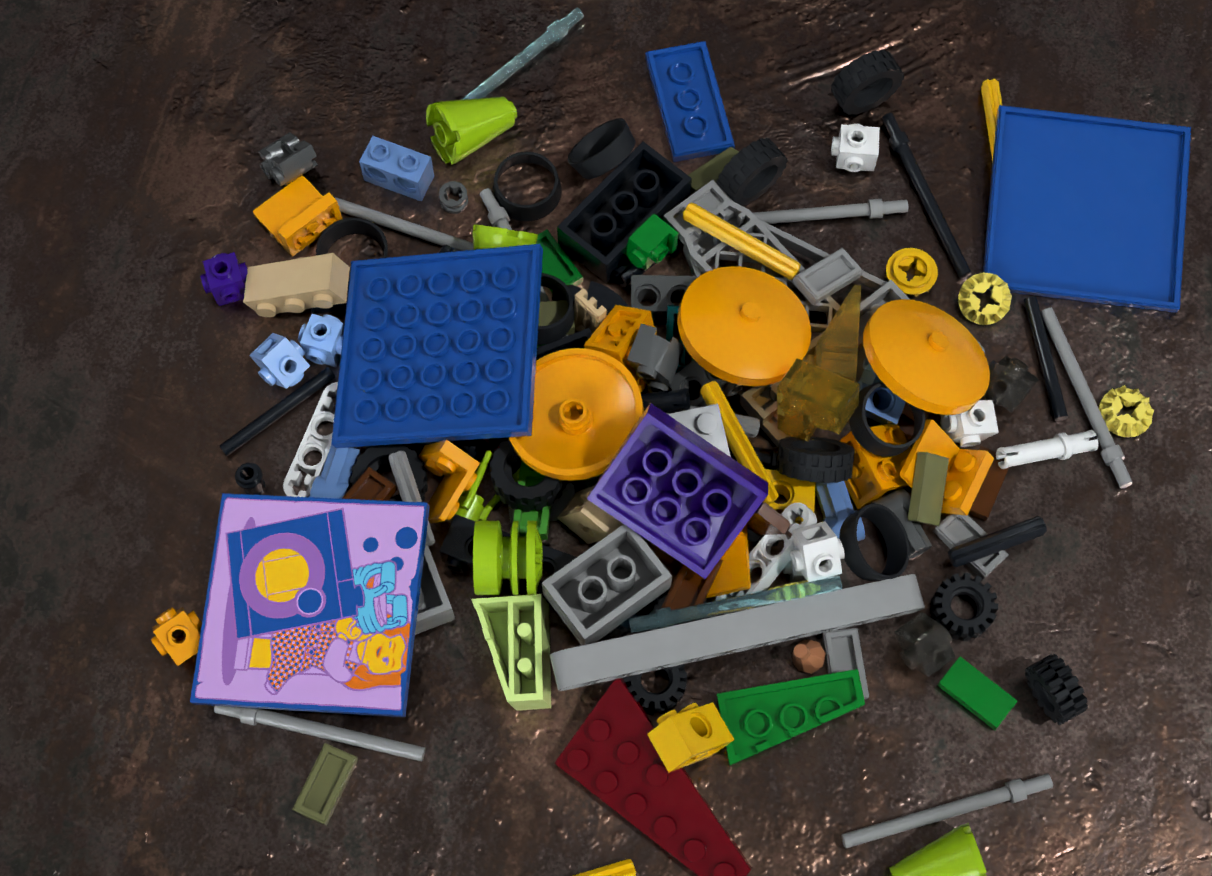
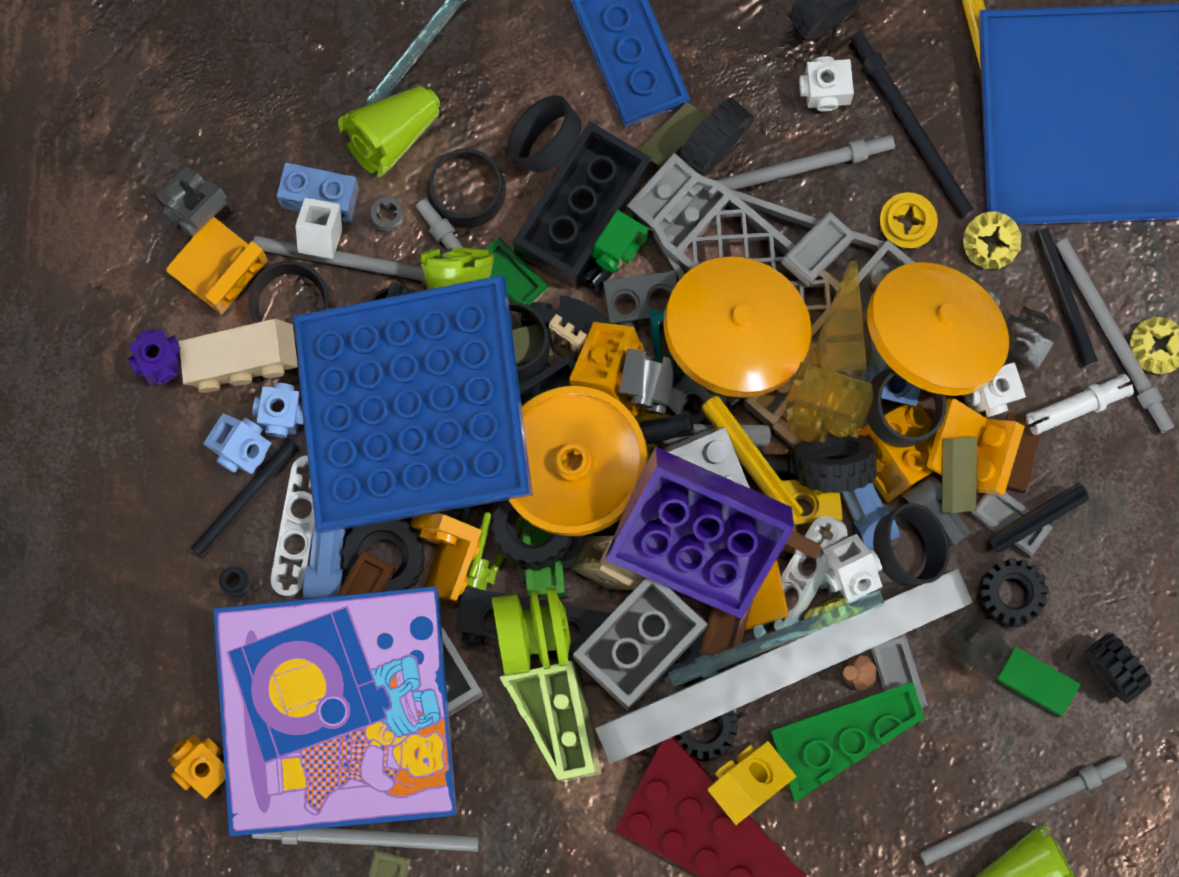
camera: 10 degrees left, 10 degrees up
light grey axle [388,451,435,546] -> none
yellow axle [682,203,801,280] -> none
none -> white brick [295,198,342,259]

